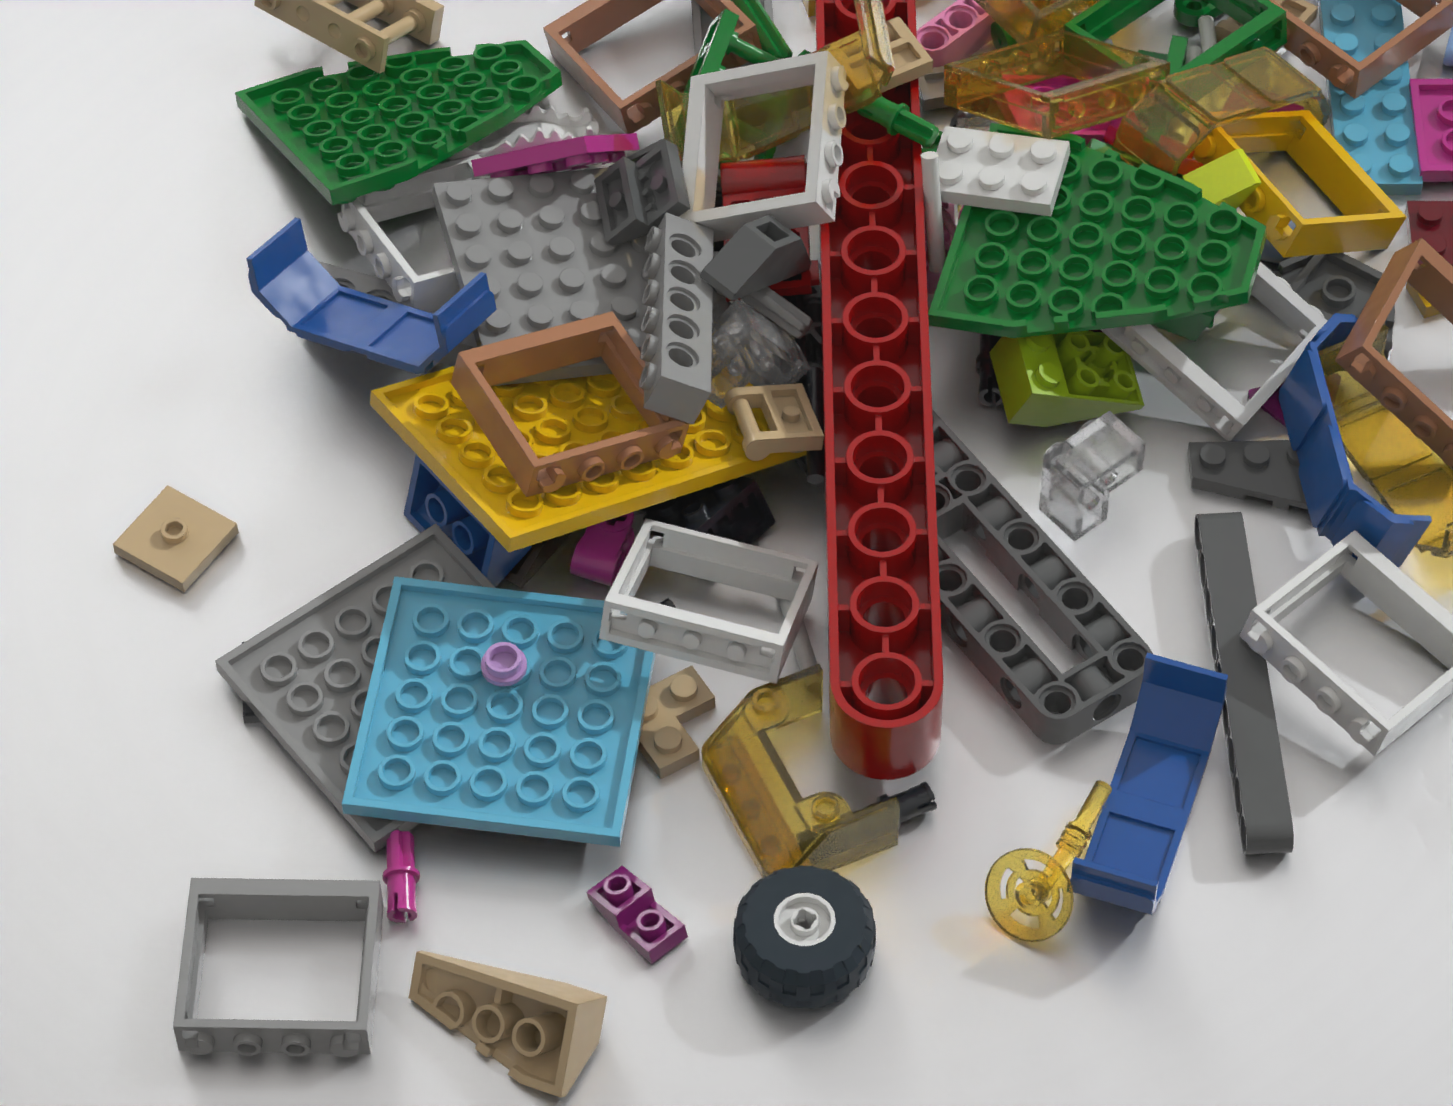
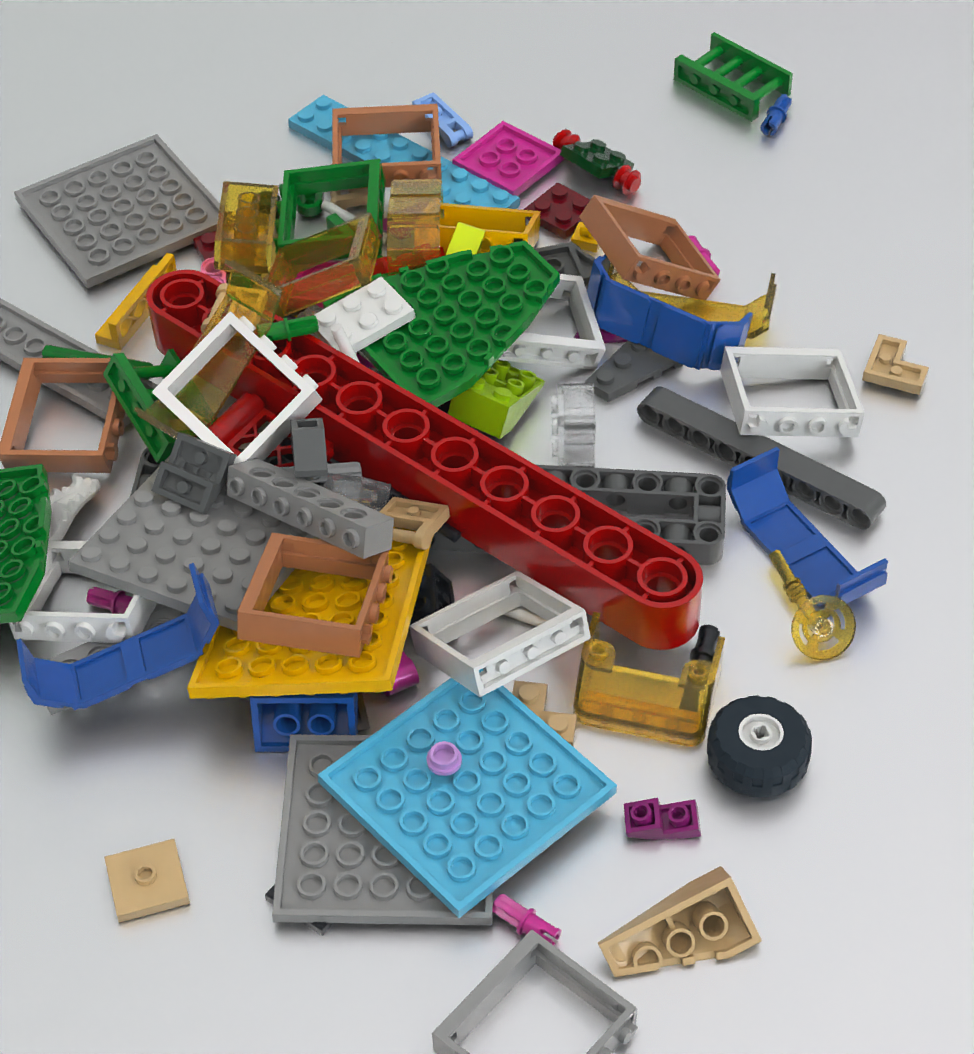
camera: 50 degrees left, 5 degrees down
dark pink plate [471,133,640,178] -> none

